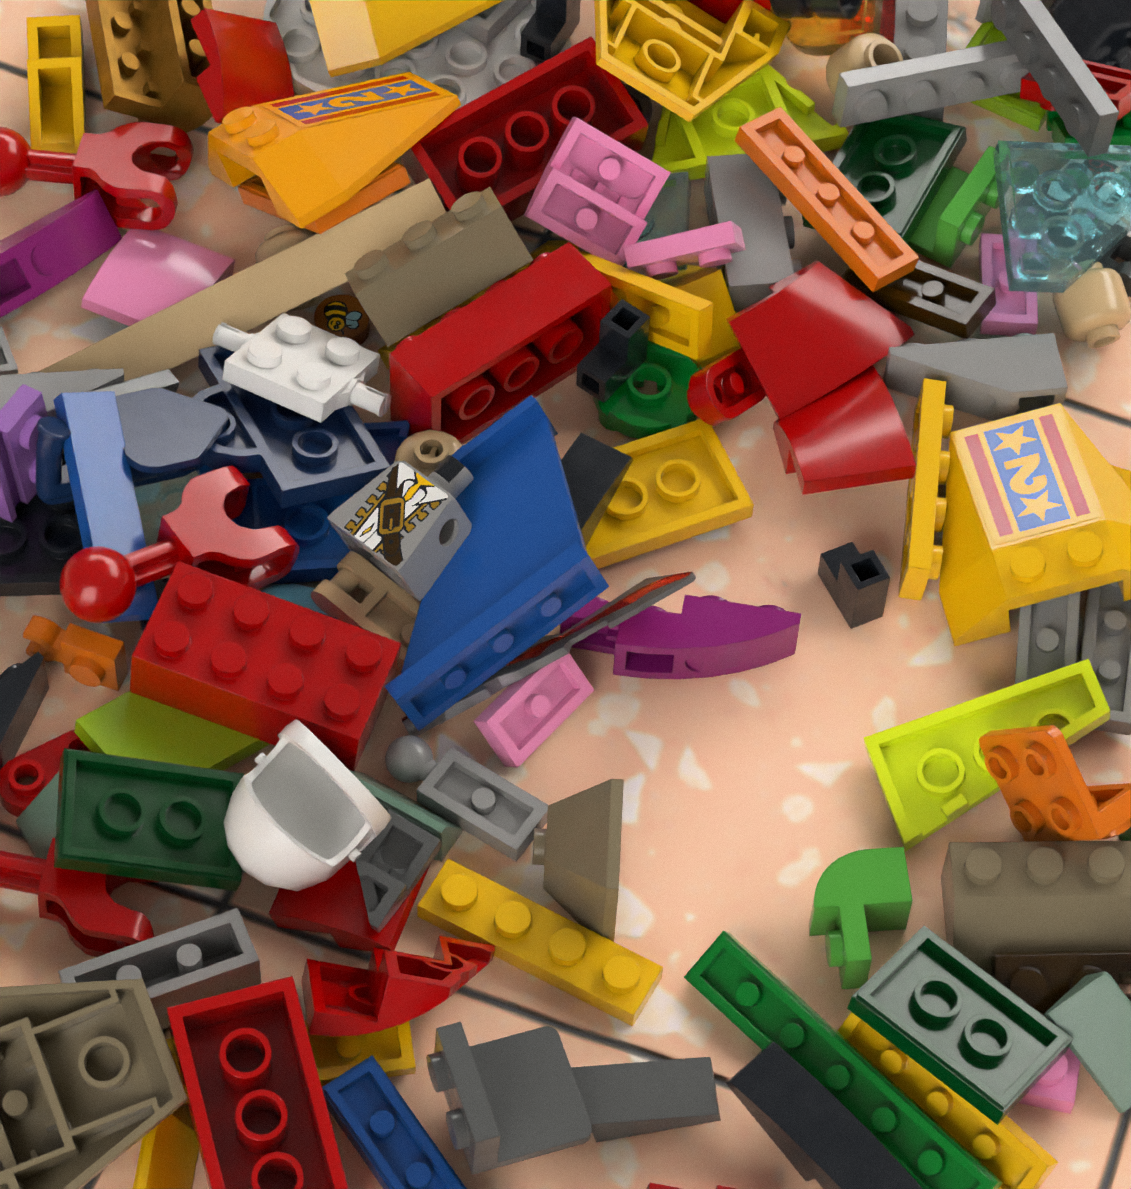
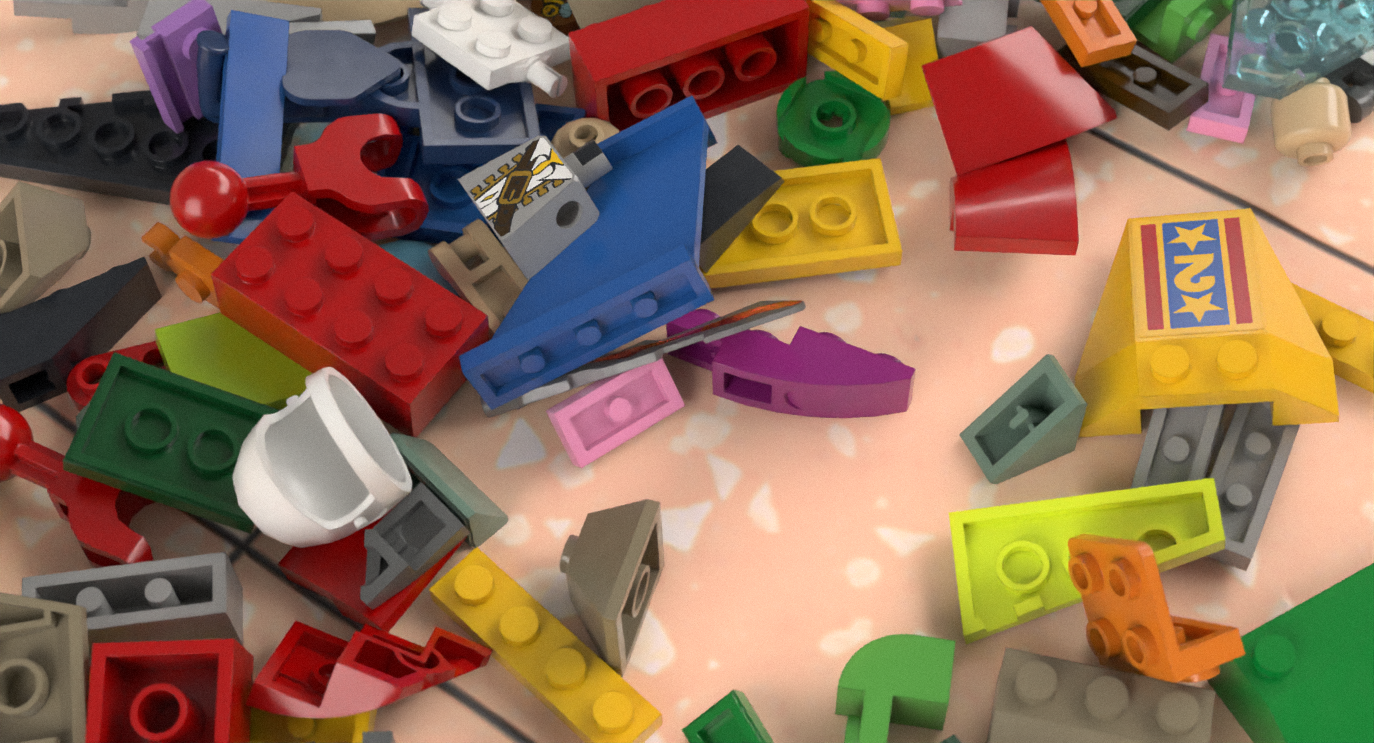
camera: 20 degrees right, 0 degrees up
light grey plate [385,735,548,862] -> none
black piece [576,299,650,403] -> none
red plate [687,349,766,426] -> none
black piece [817,542,890,629] -> none
light grey slope [883,333,1068,421] -> none
yellow plate [898,378,954,601] -> none
none -> sand green slope [959,354,1087,484]

